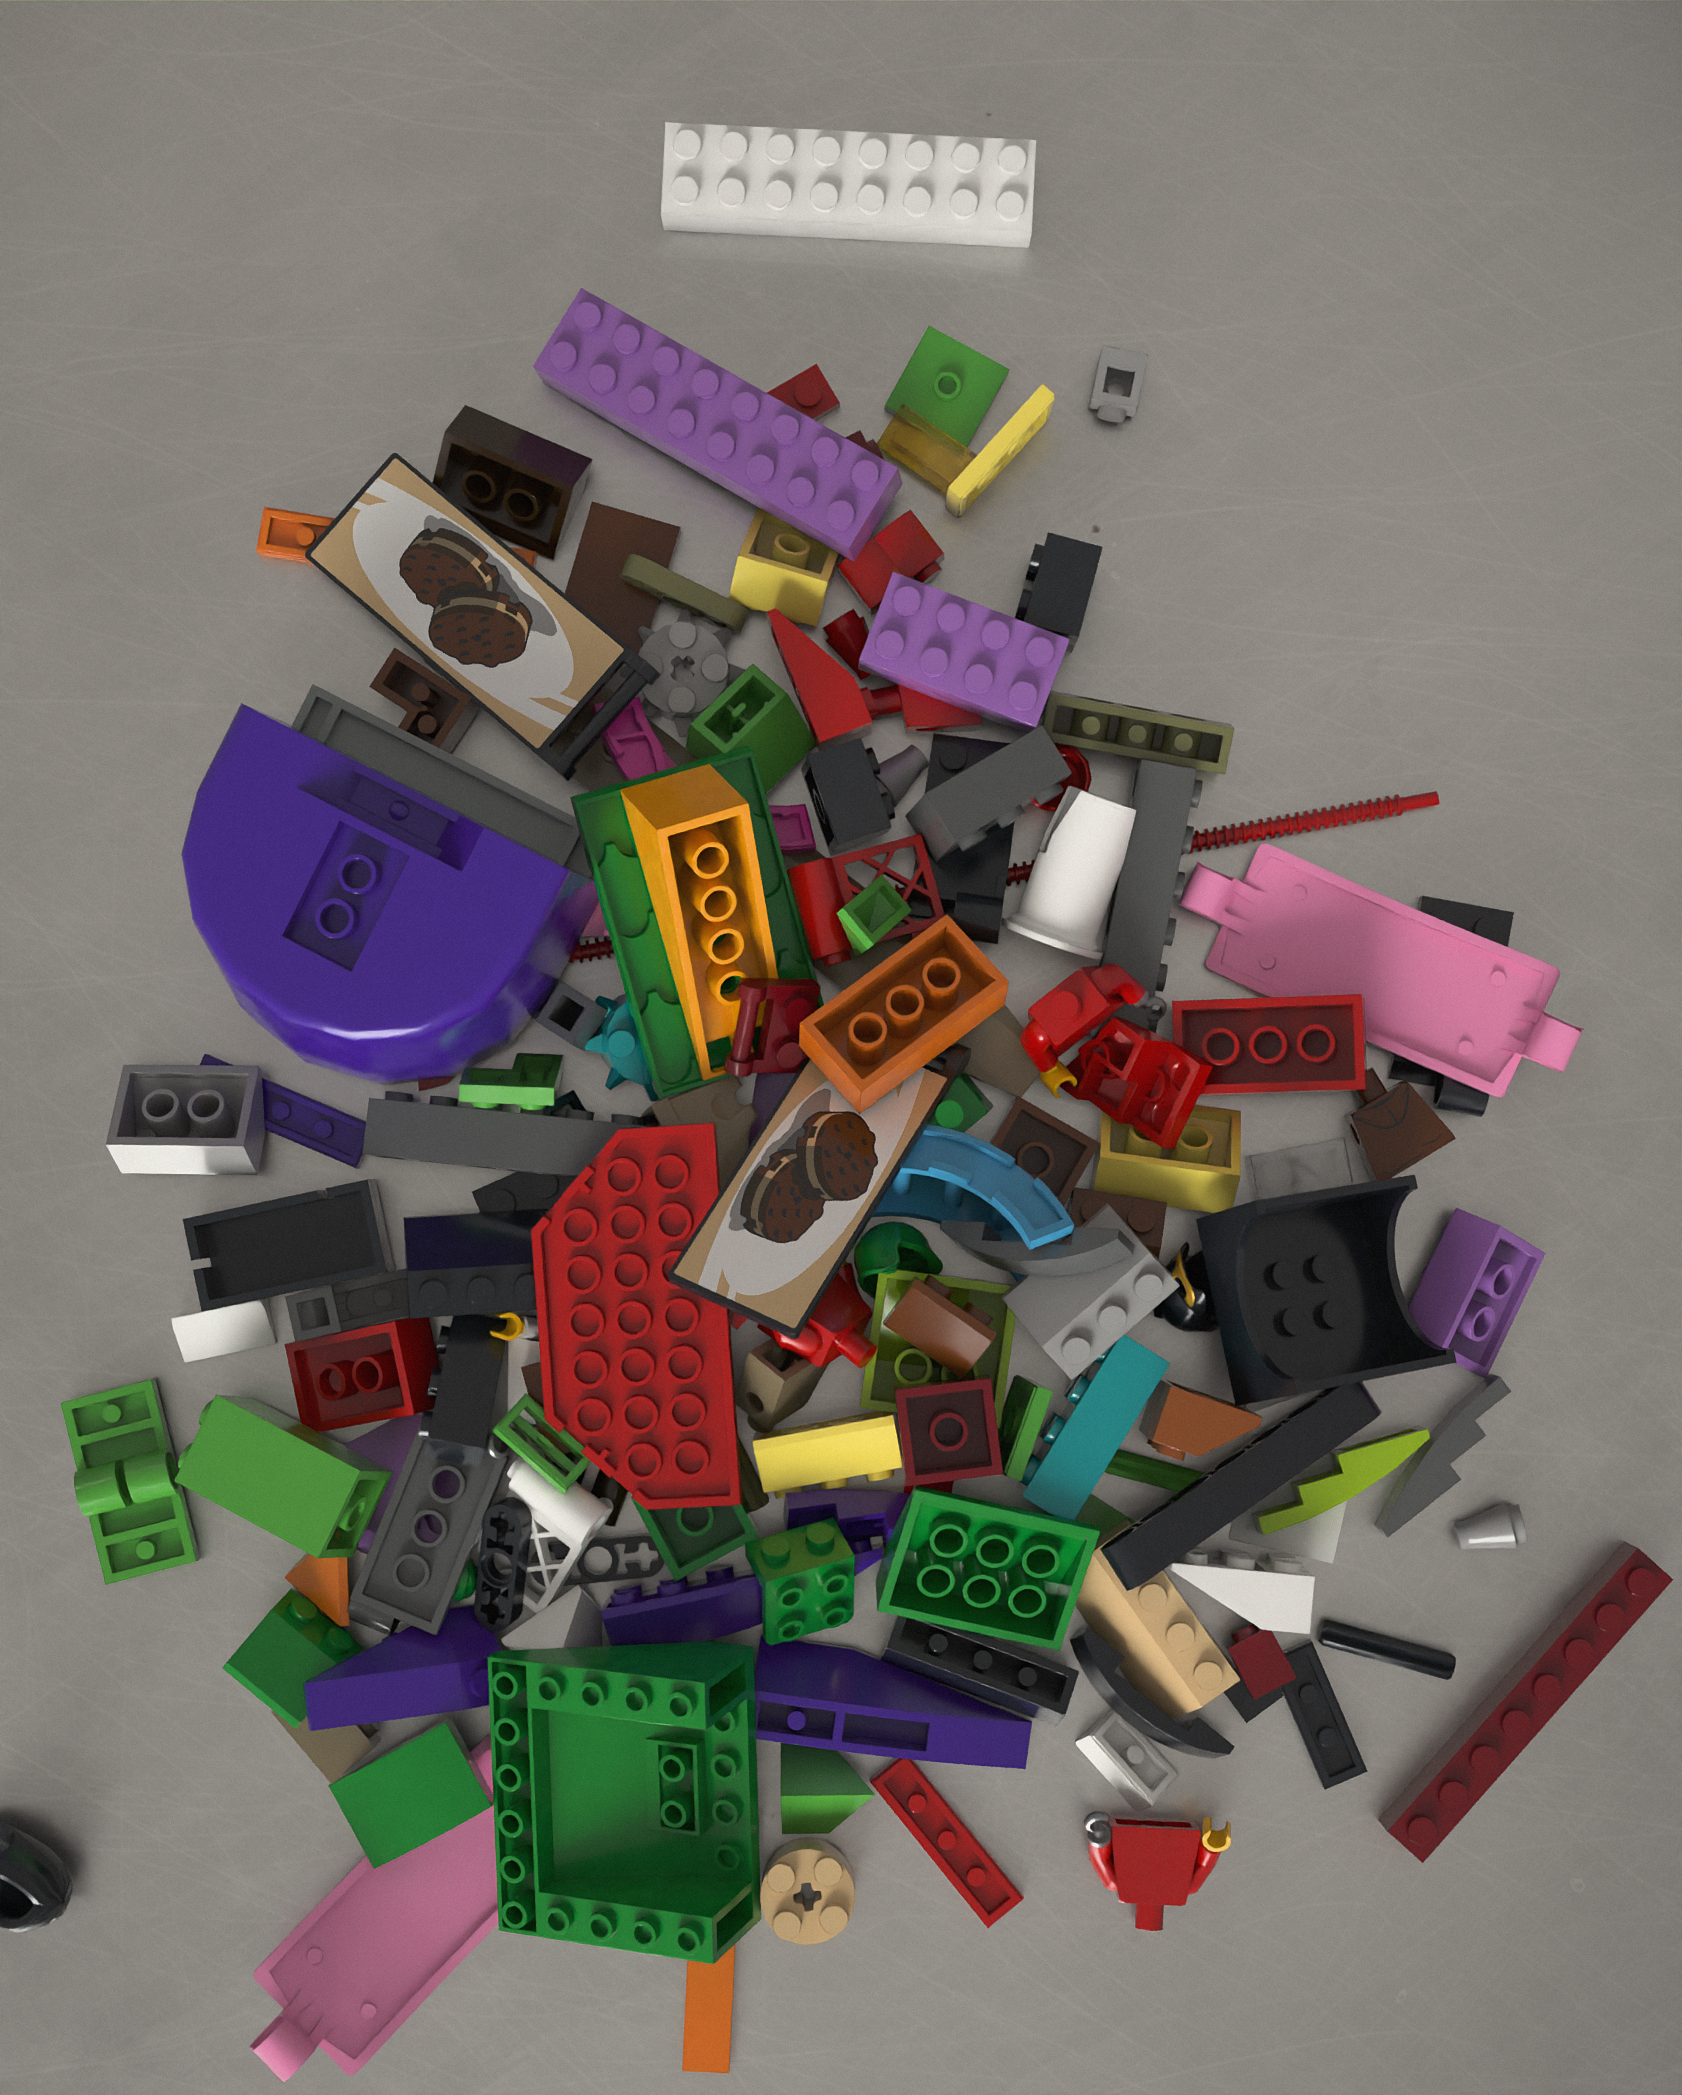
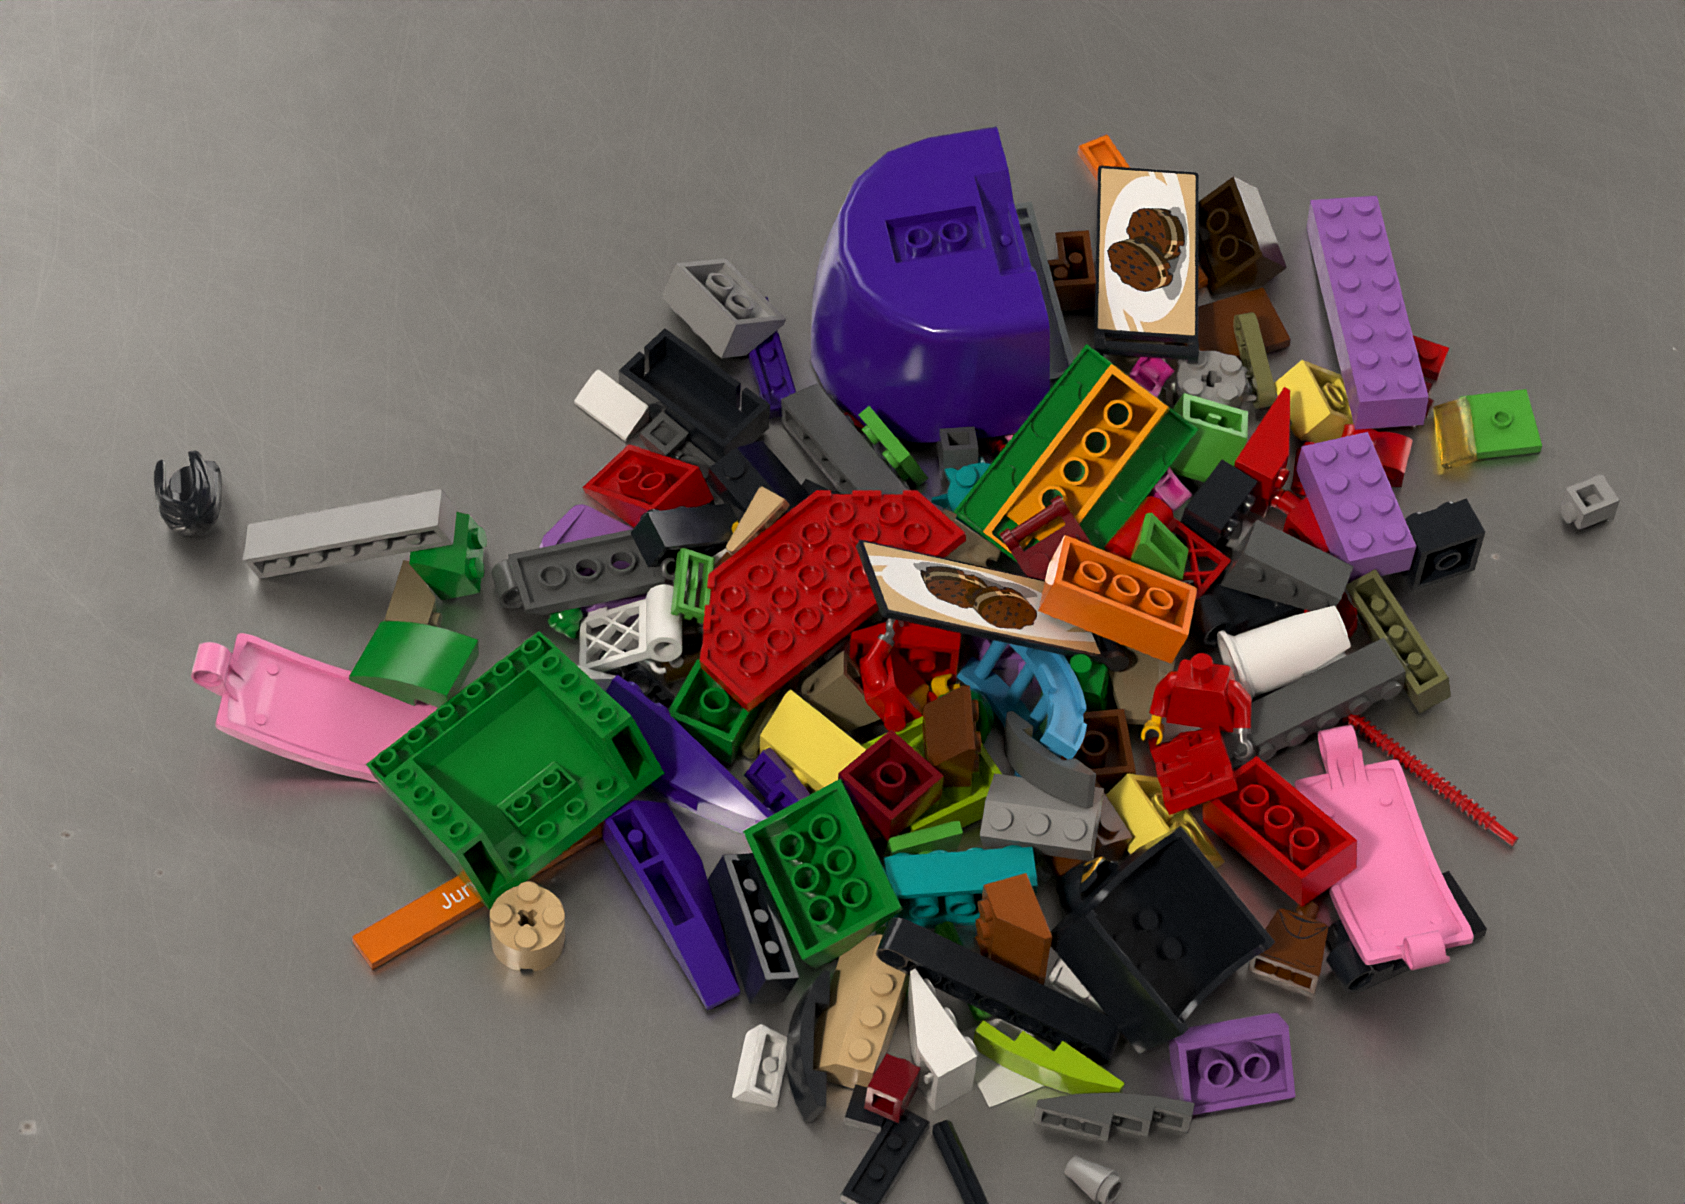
camera: 50 degrees right, 30 degrees down
bright green plate [61,1378,200,1585] -> none
bright green brick [174,1395,393,1558] -> none
orange slope [284,1532,349,1626] -> none
dark purple wedge [304,1604,501,1731] -> none
black beam [474,1497,532,1632] -> none
white brick [661,122,1036,248] -> none
green bracket [745,1517,855,1645] -> none
bright green slope [781,1743,875,1834] -> none
red tile [869,1758,1024,1928] -> none
light yellow tile [945,384,1055,518] -> none
red torso [1084,1811,1231,1931] -> none
none -> light grey brick [243,489,457,579]
none -> tan slope [726,486,790,555]

